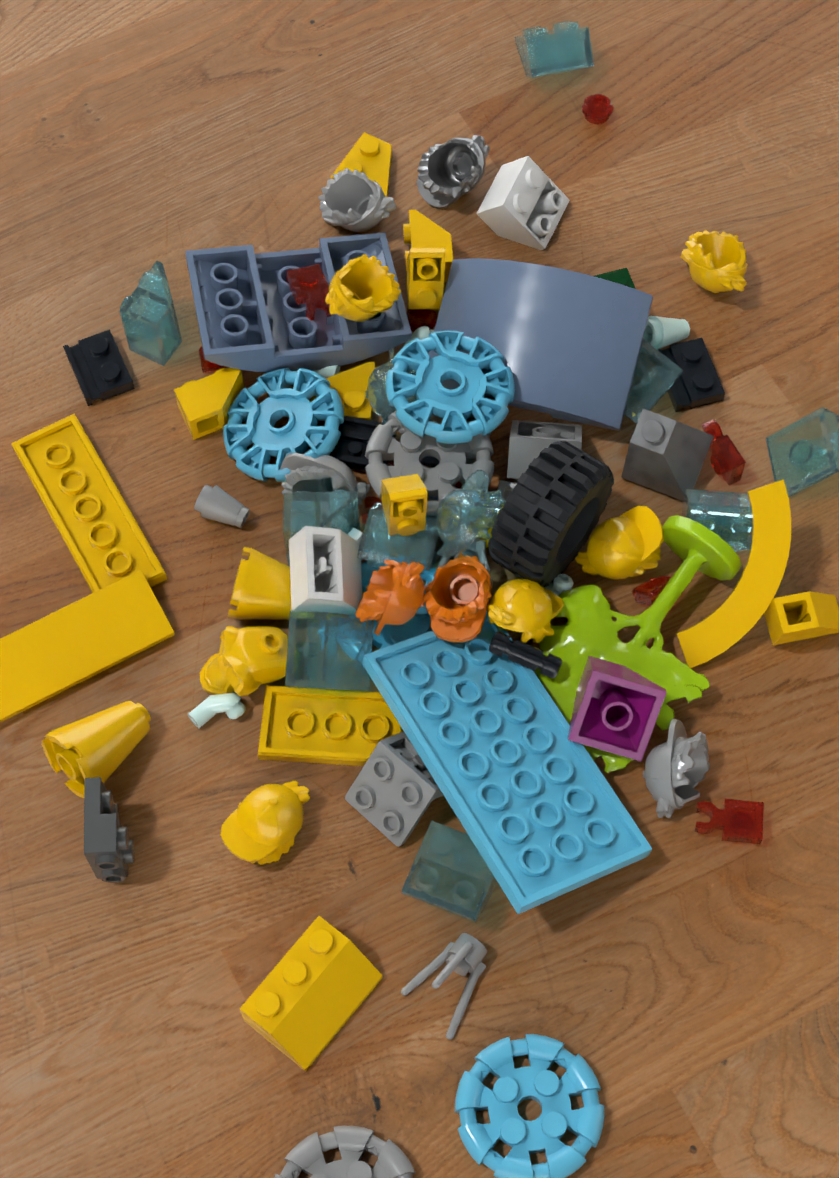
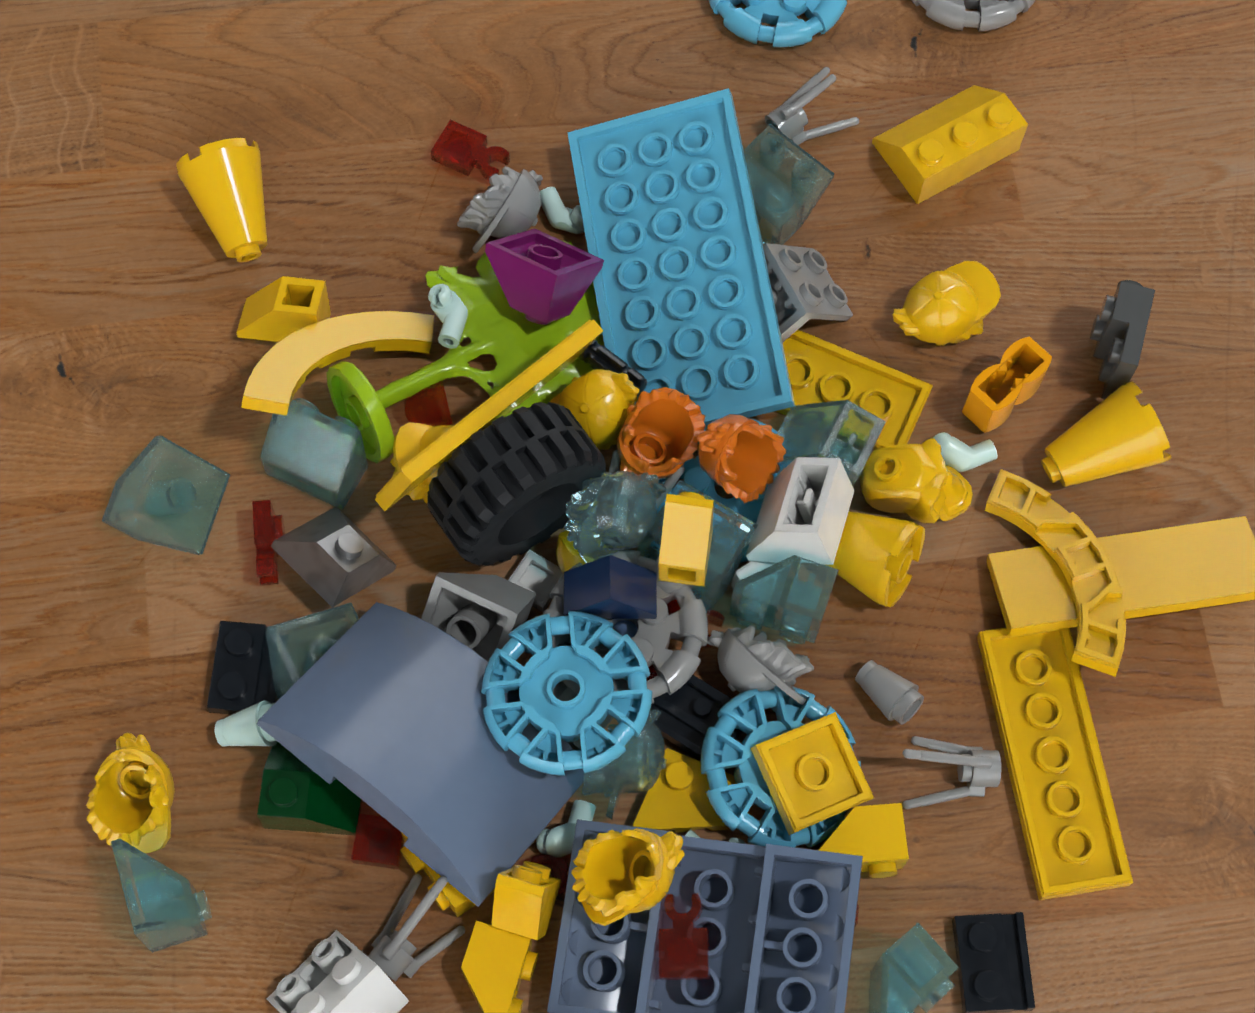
camera: 165 degrees left, 5 degrees up
none -> clear light blue slope [111,839,212,953]
none -> light grey plant [368,874,465,982]
none -> yellow tile [375,319,603,511]
none -> light aqua arm [428,284,468,349]
none -> light aqua arm [540,187,585,234]
none -> dark blue slope [563,555,657,619]
none -> yellow tile [751,712,874,835]
none -> light grey plant [902,736,1001,809]
none -> light orange brick [962,336,1052,433]
none -> yellow tile [985,469,1126,677]

